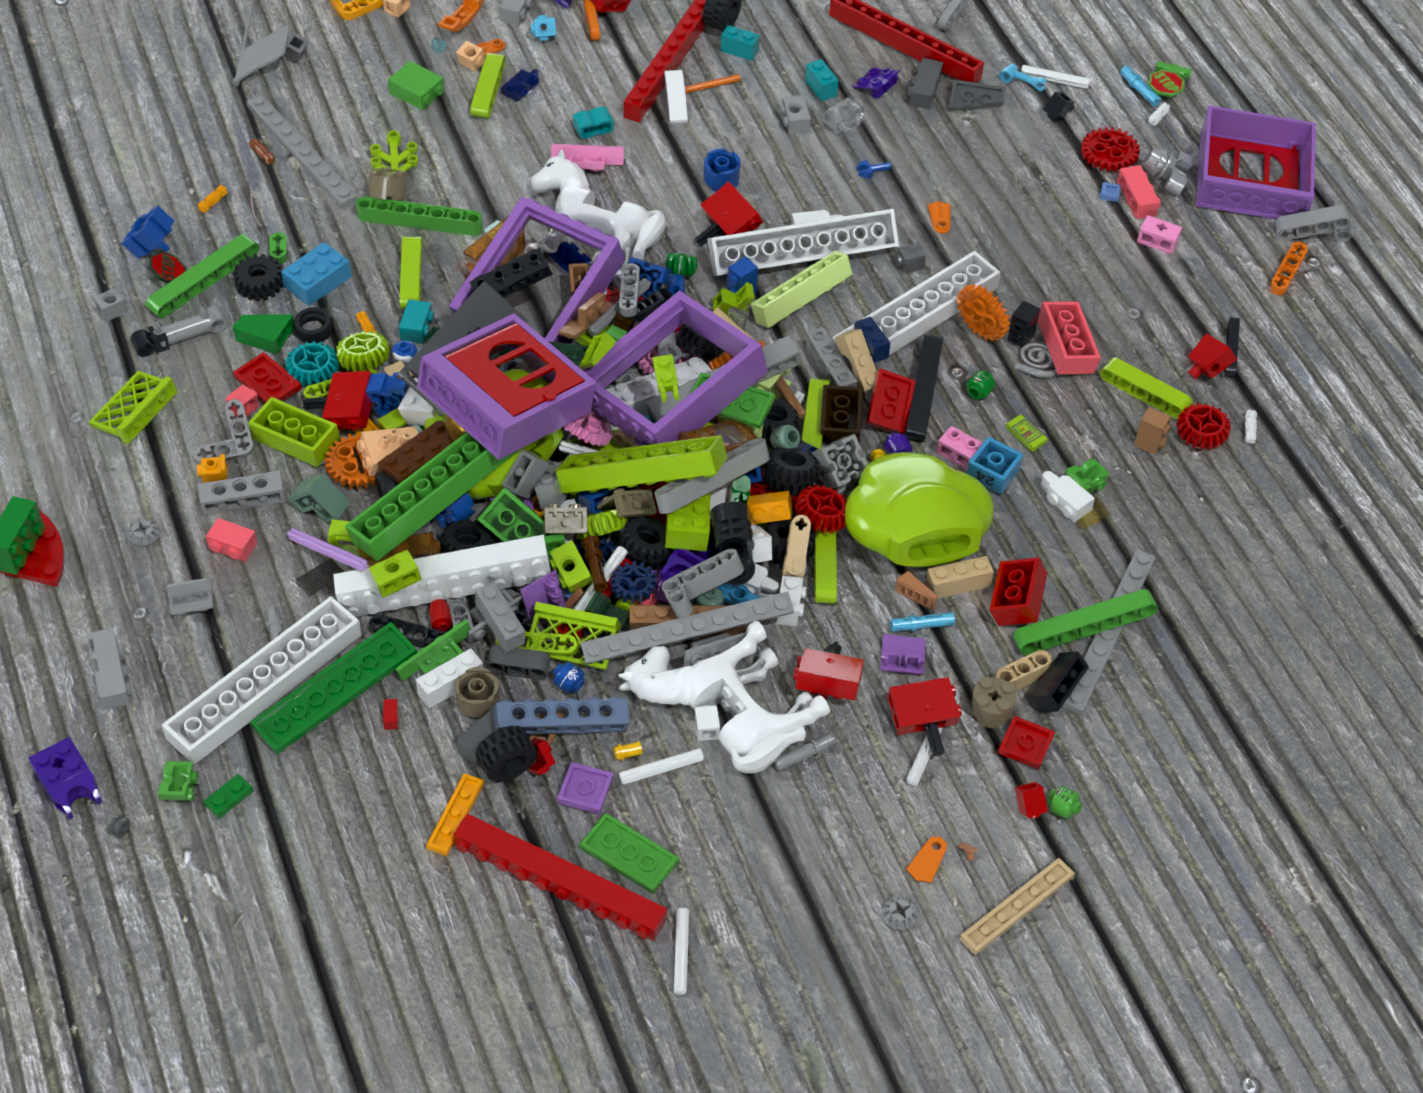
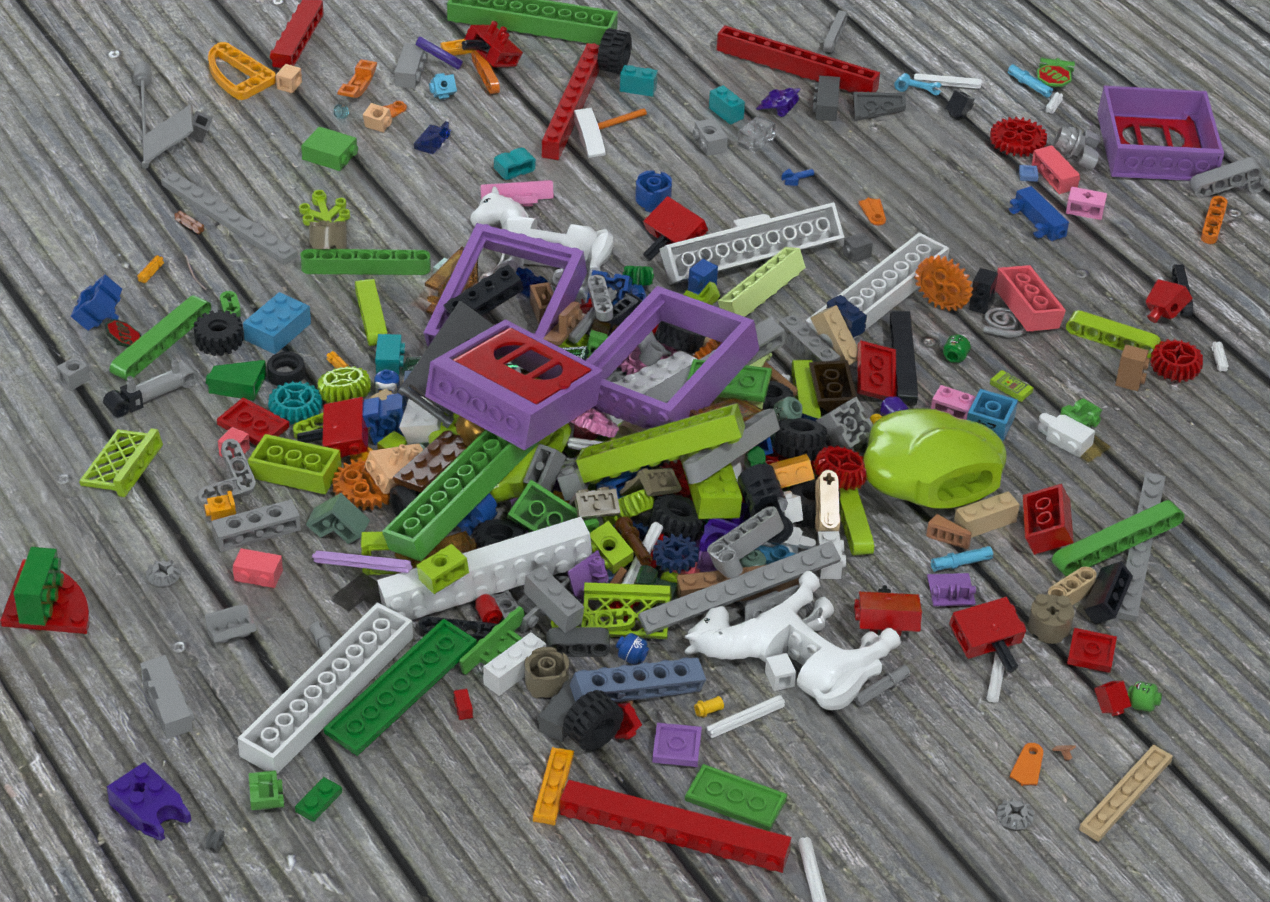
camera: 10 degrees left, 10 degrees down
lime beam [471,53,506,118] -> none
lime slope [579,333,616,370] -> none
lime hinge [652,354,679,403] -> none
none -> blue brick [1008,186,1069,241]

